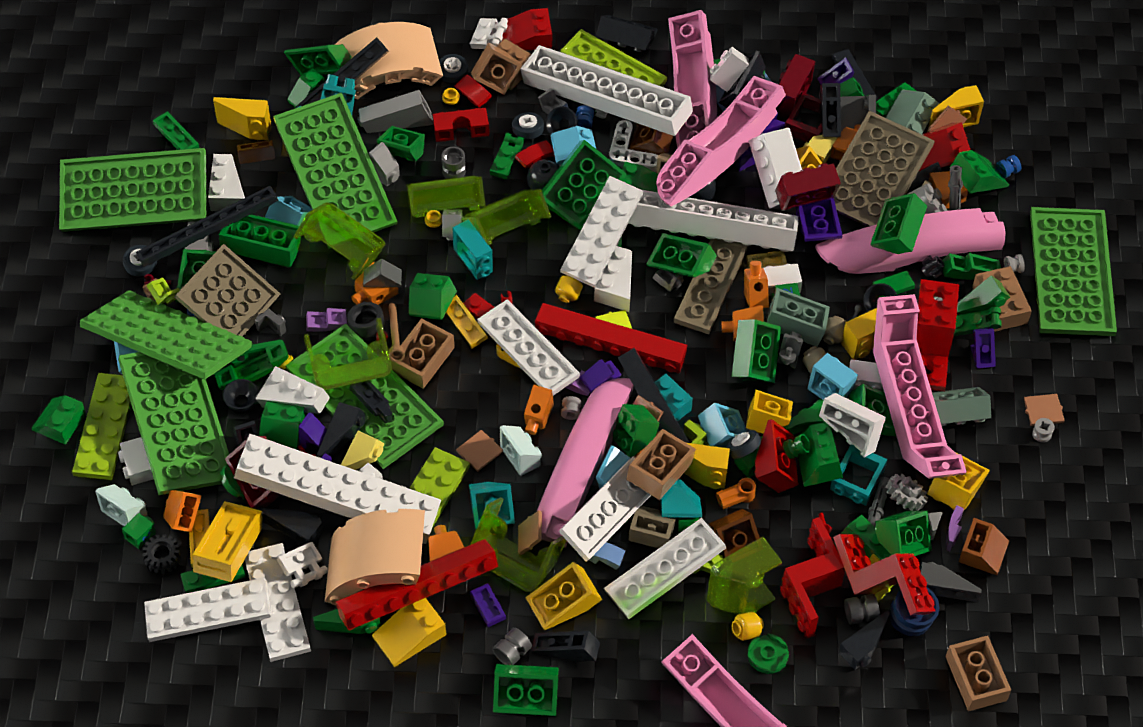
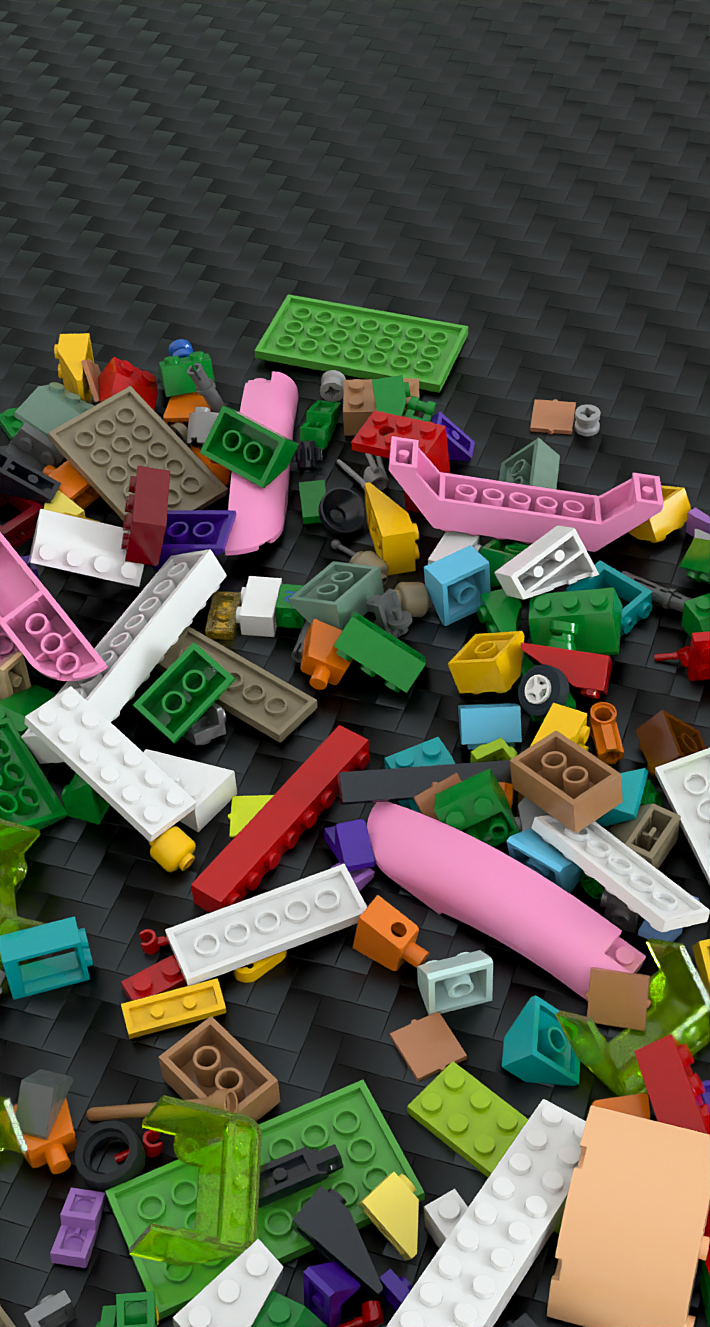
camera: 70 degrees left, 10 degrees down
green slope [409,273,457,320] -> none
light grey wheel [561,396,581,420] -> none
orange torso [744,261,769,308] -> none
light grey gear [886,474,928,511] -> none

